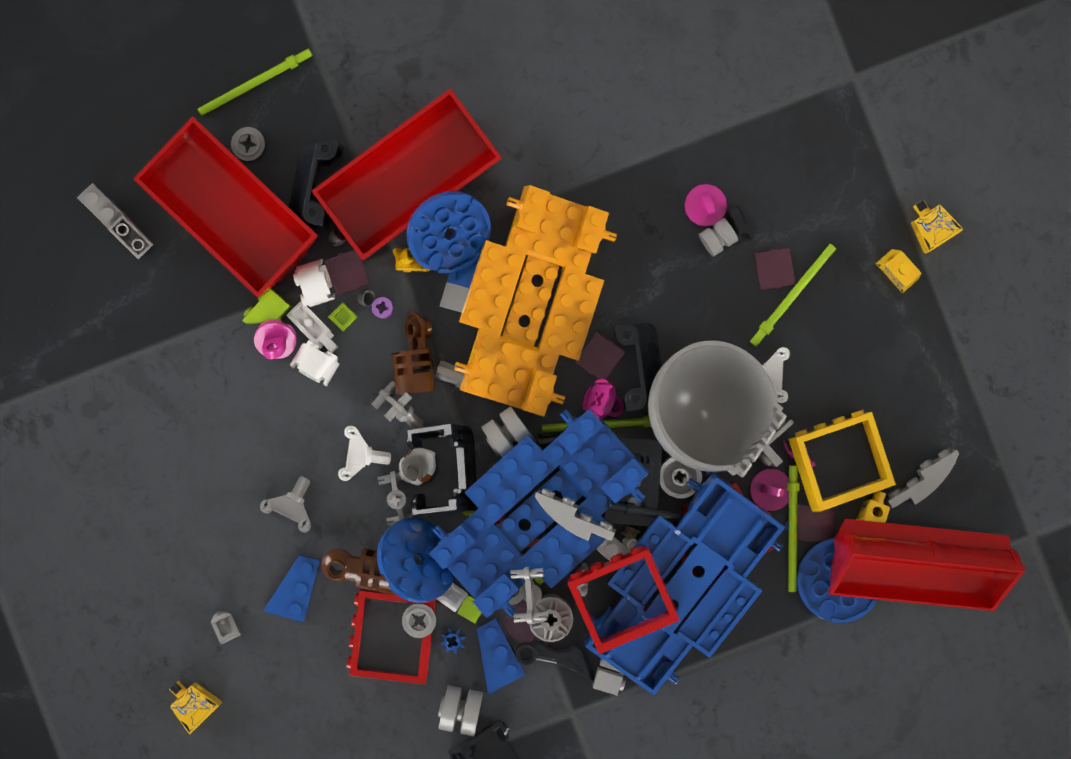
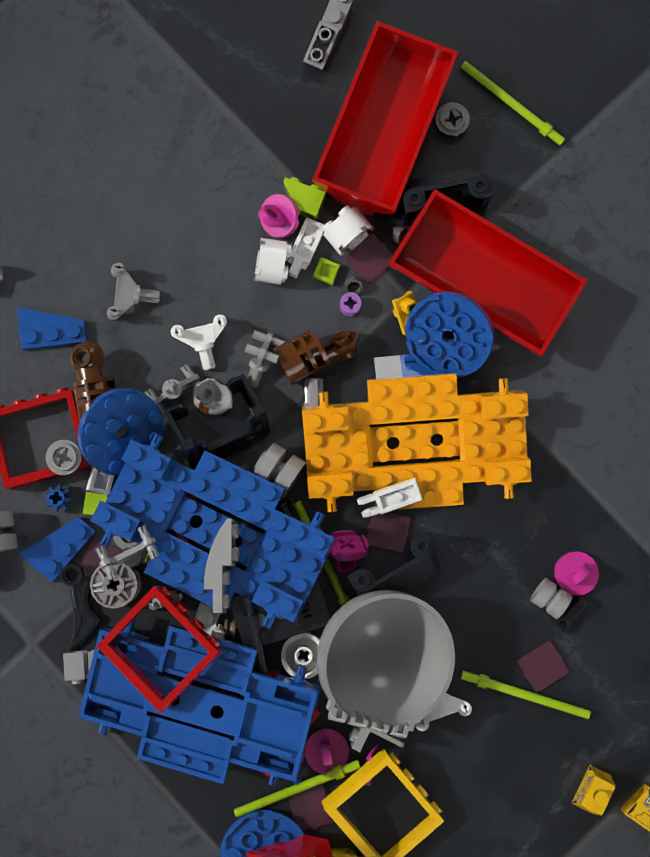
camera: 70 degrees right, 5 degrees down
none -> white hinge [357,477,423,518]

